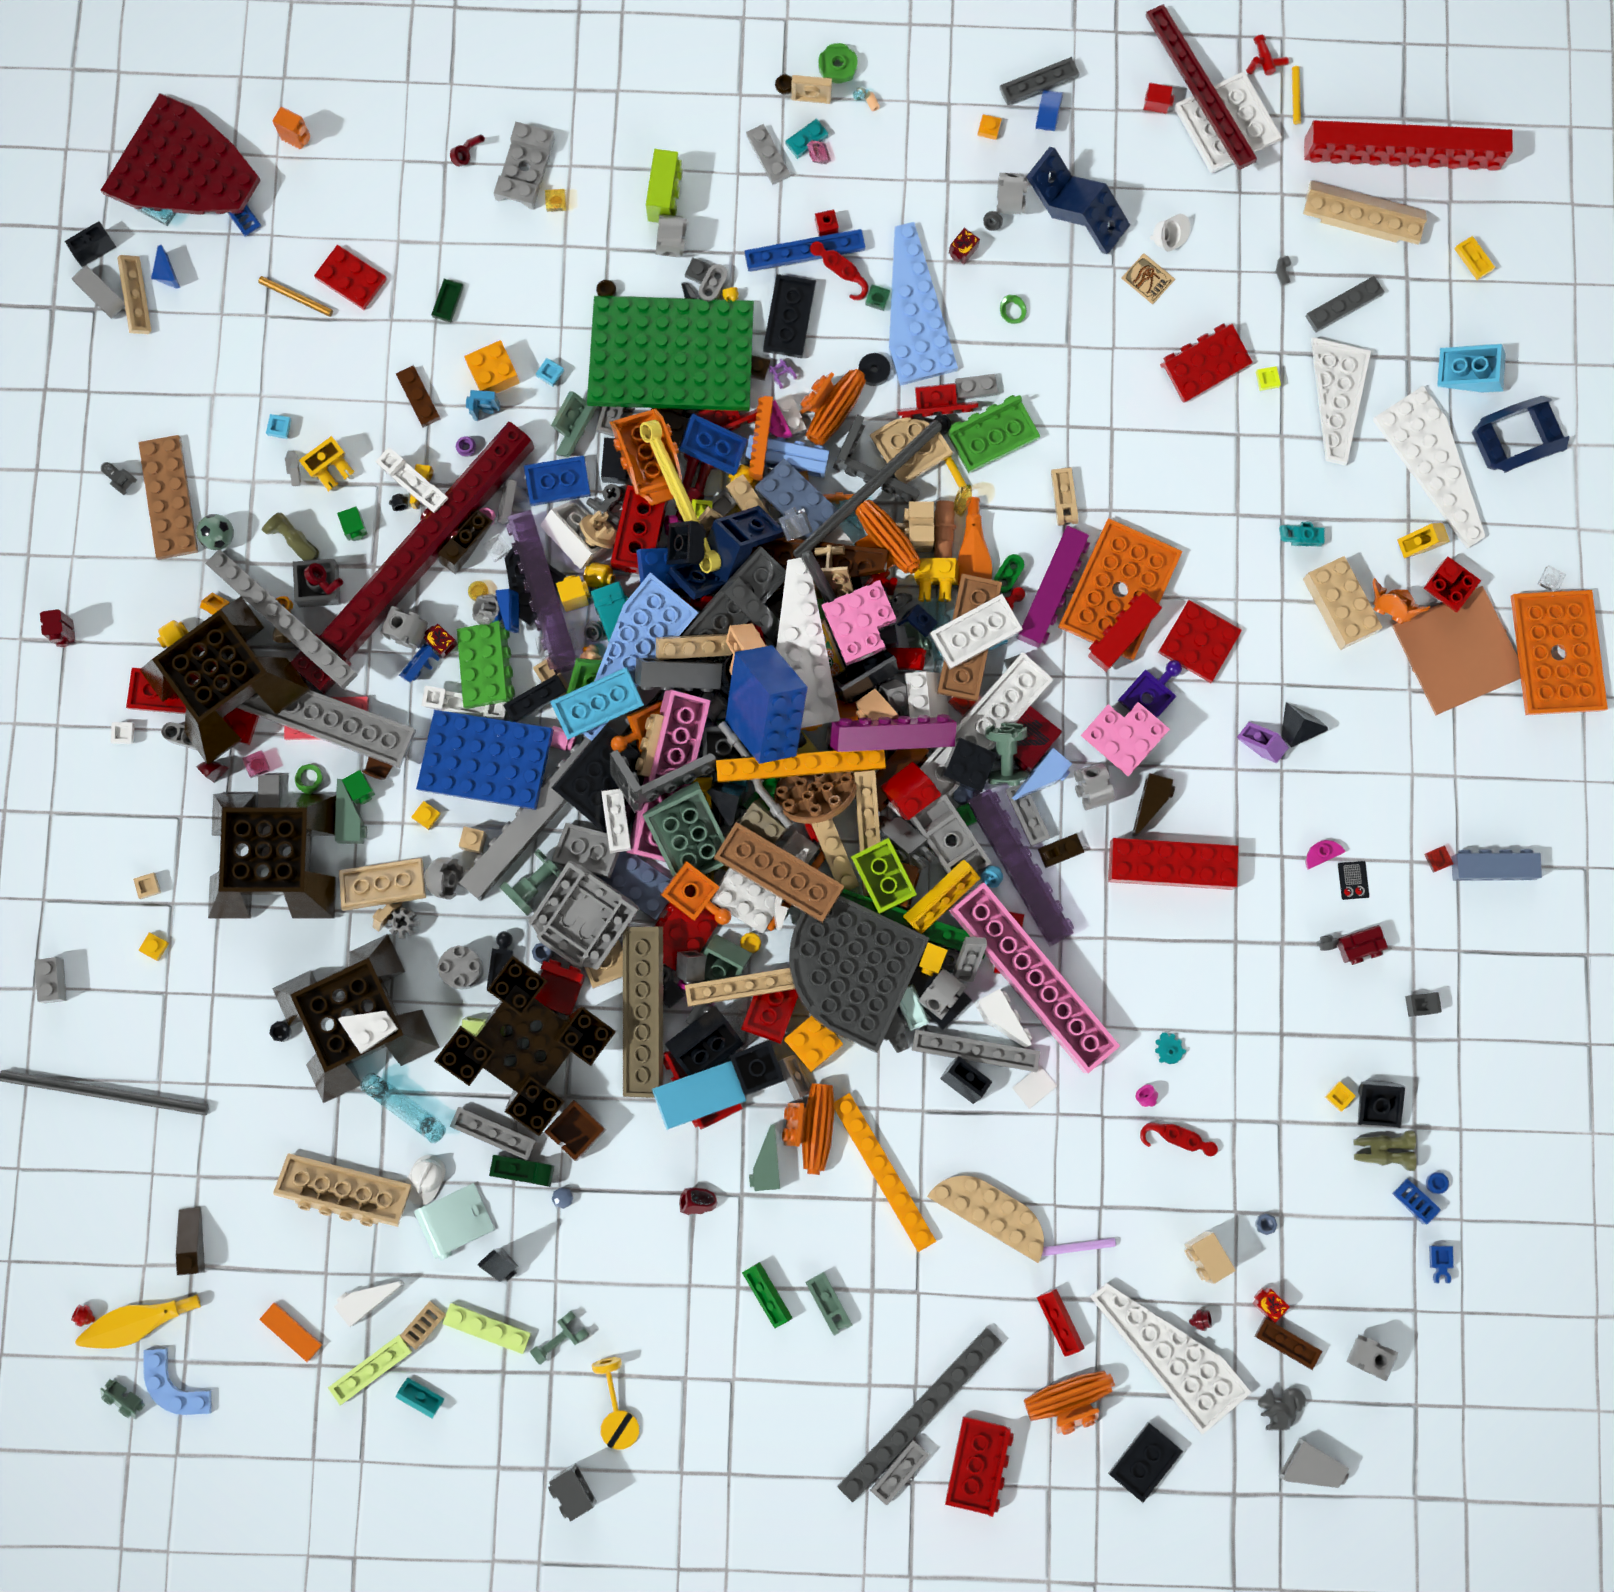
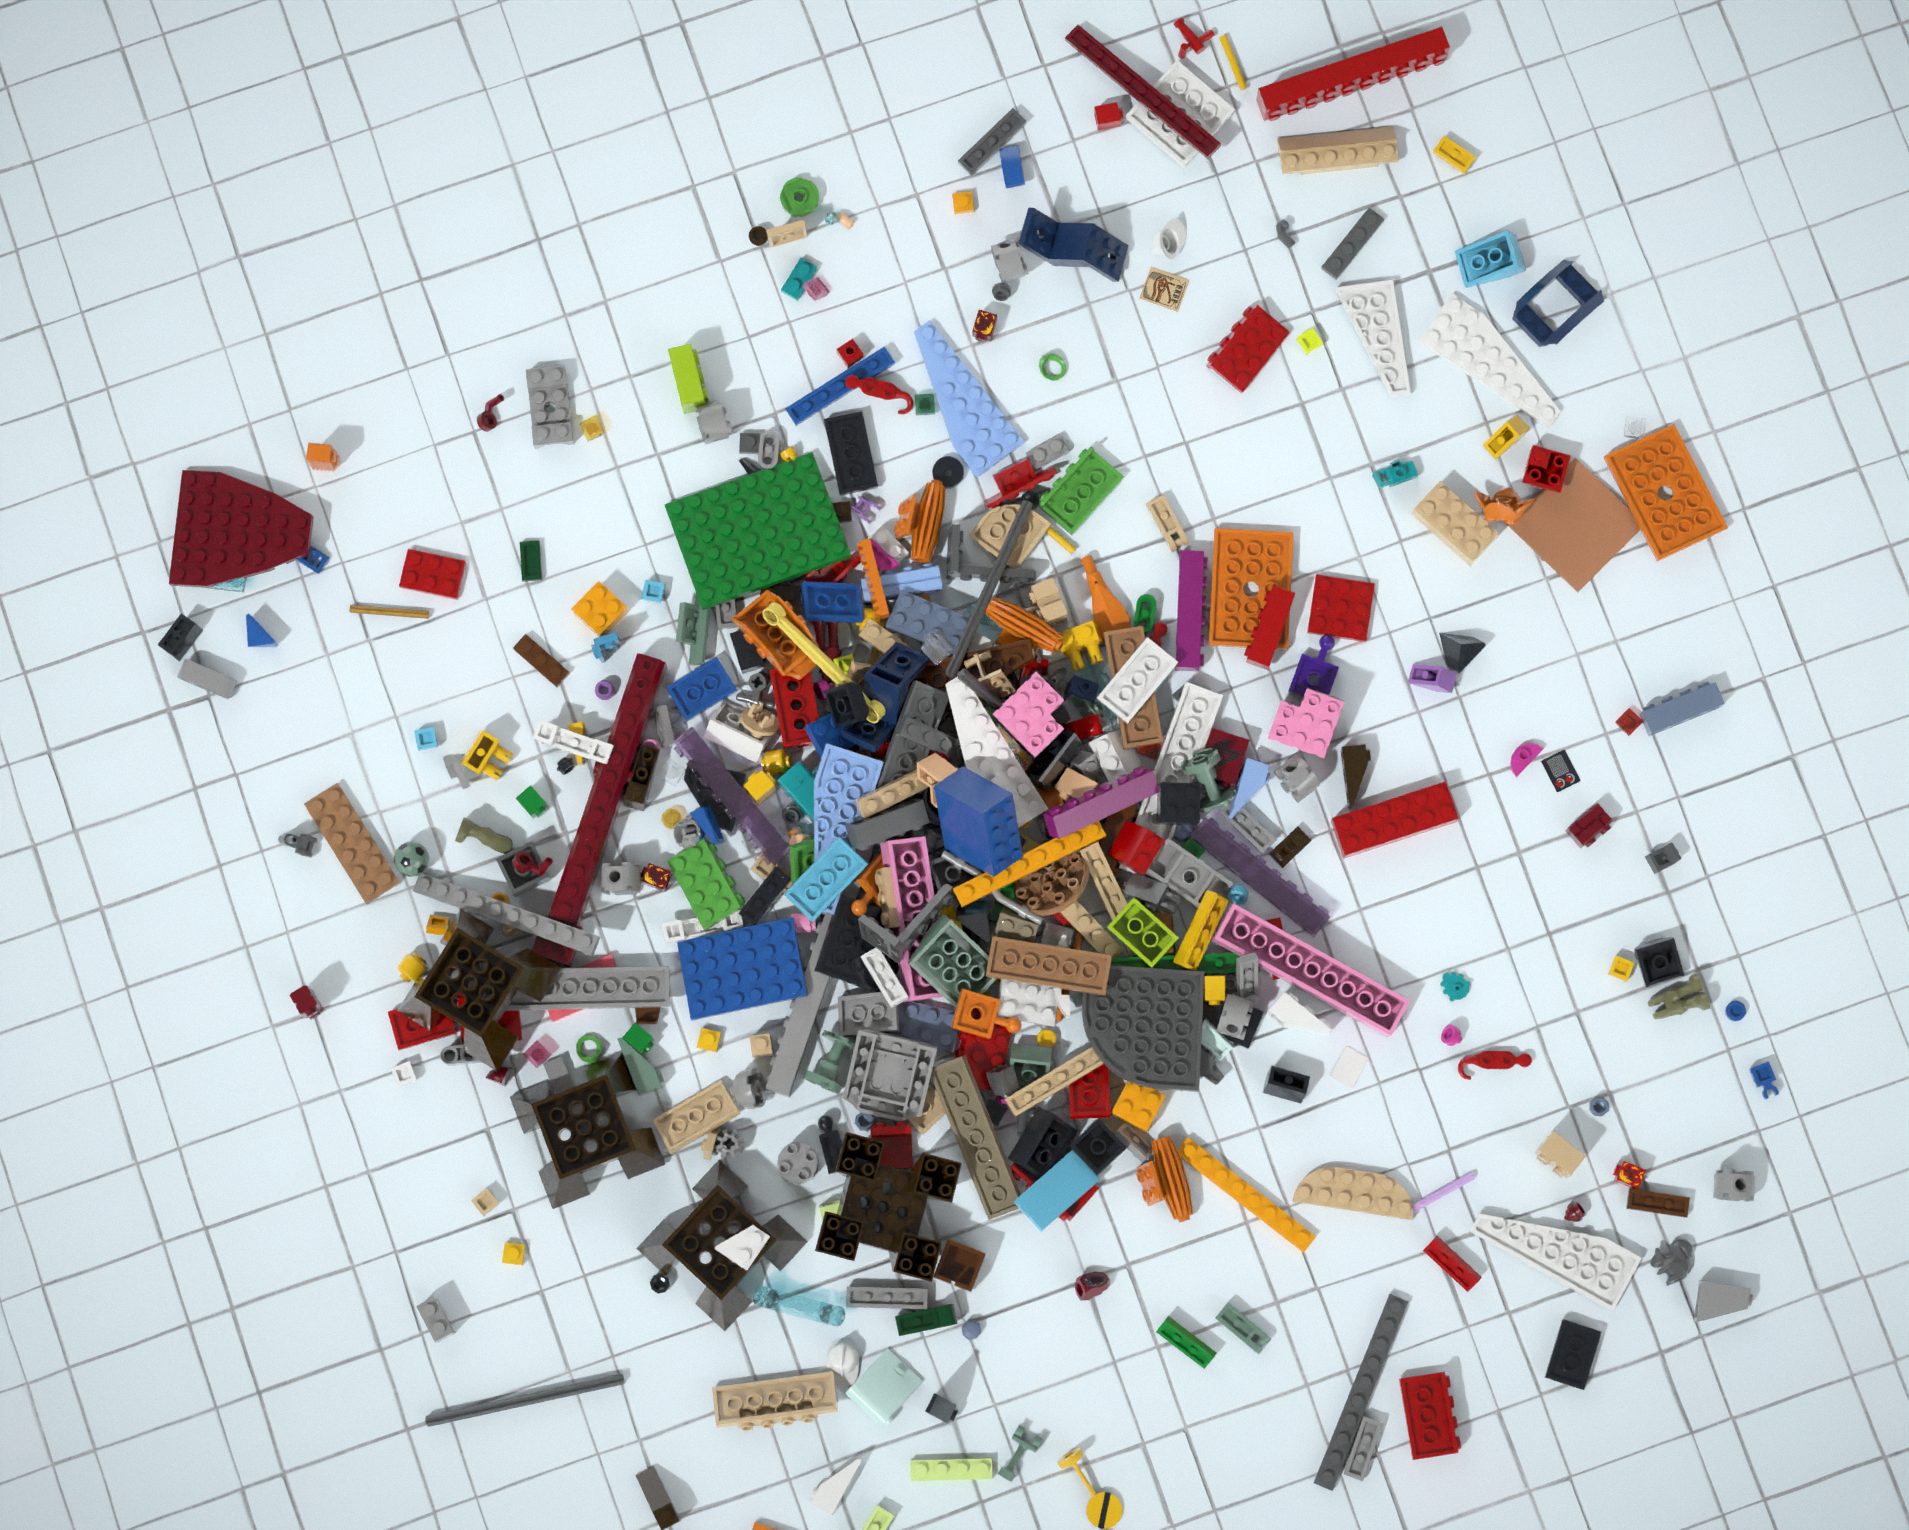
camera: 15 degrees left, 0 degrees up
tan plate [117,255,151,334] -> none
blue plate [399,643,440,683] -> none
tan slope [400,1301,446,1350] -> none
dark brown plate [596,280,616,296] -> none
light grey plate [746,124,790,185] -> none
sand green slope [749,1124,780,1191] -> none
orange bar [822,492,854,504] -> none
light grey plate [912,1029,1040,1072] -> none
nougat piece [934,500,956,558] -> none
clear yellow piece [954,484,972,517] -> none
orange plate [1023,1371,1115,1435] -> none
dark grey plate [1316,935,1338,951] -> none
blue slope [1392,1179,1441,1225] -> none

